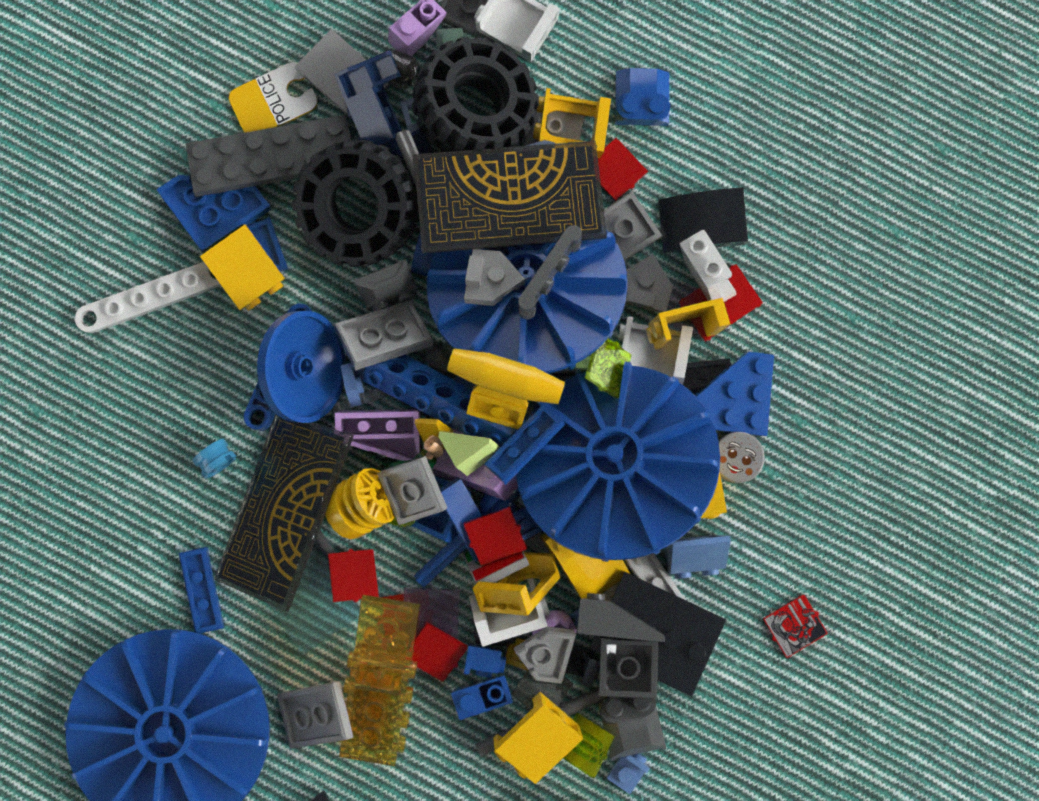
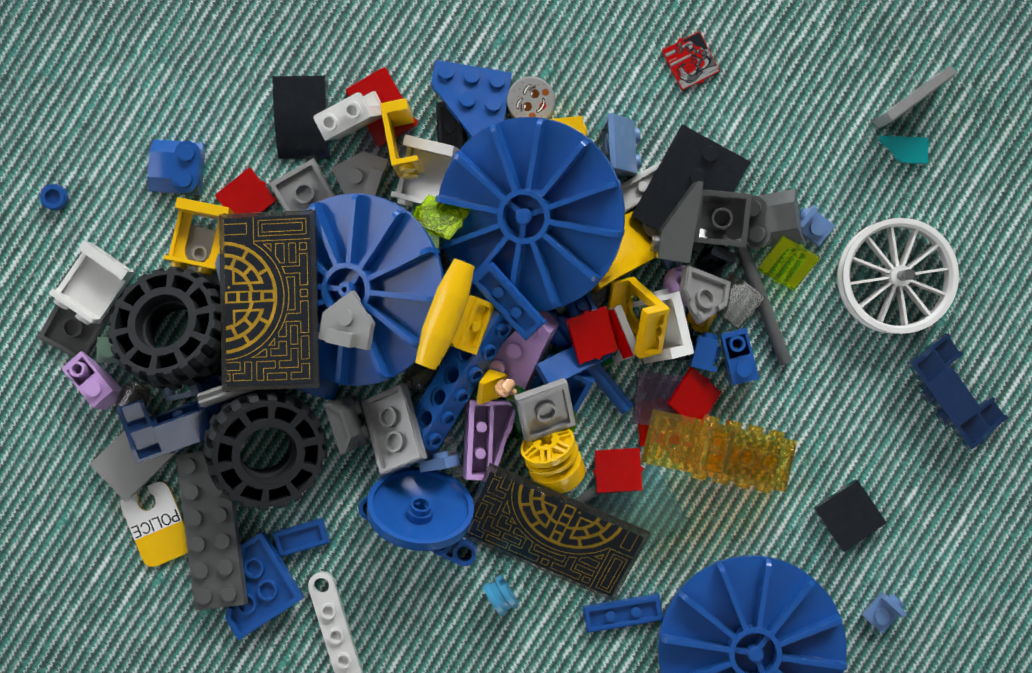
camera: 85 degrees left, 5 degrees up
yellow panel [200,225,285,311] -> none
light grey tile [277,681,353,749] -> none
yellowish green slope [438,431,500,476] -> none
yellow panel [493,692,583,784] -> none
dark grey plate [519,225,582,319] -> none

